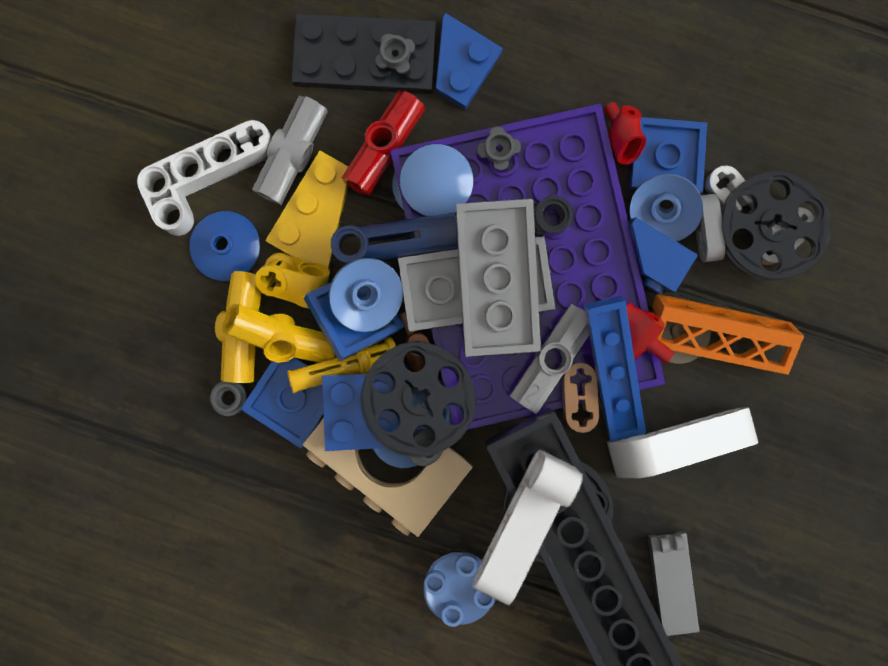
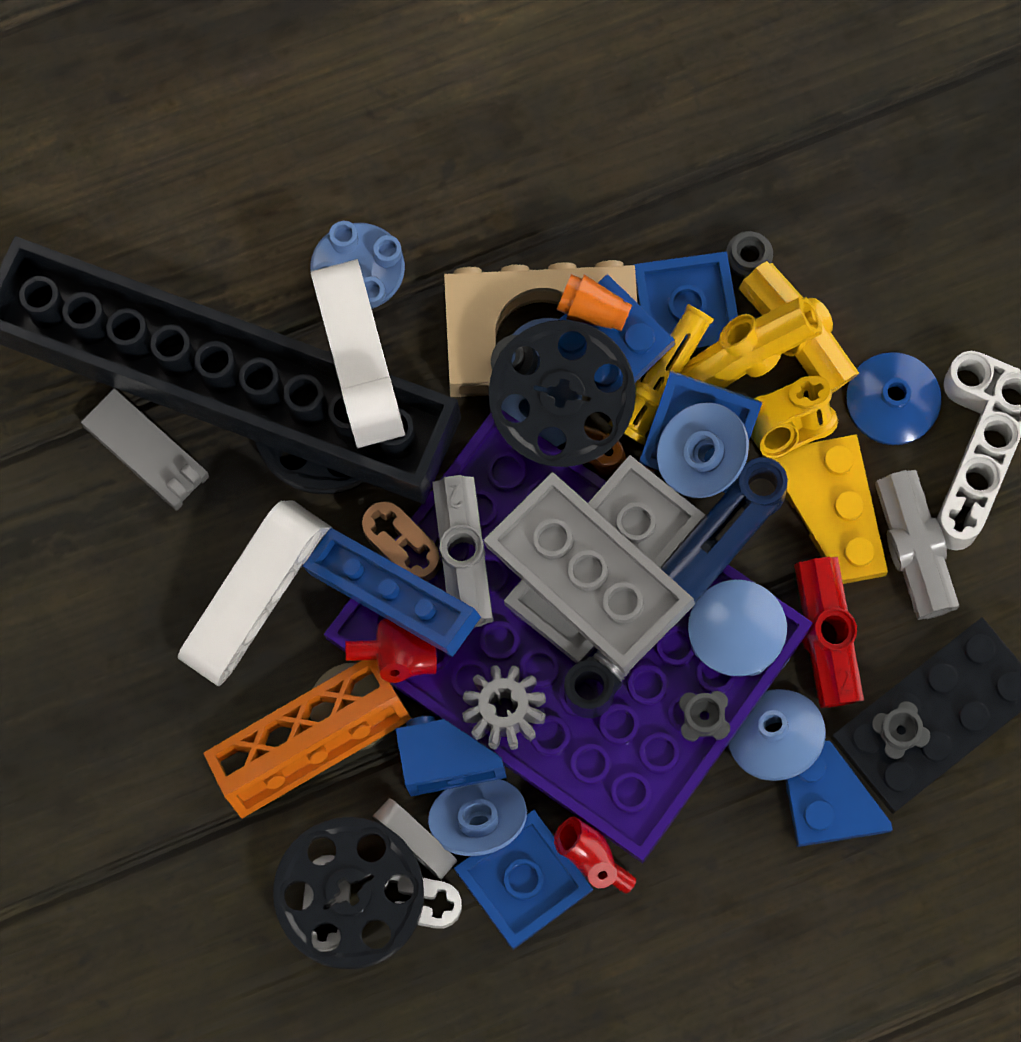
camera: 140 degrees right, 10 degrees down
none -> light grey gear [462,665,546,750]
none -> orange cone [557,274,632,331]
none -> medium blue dish [728,689,826,781]

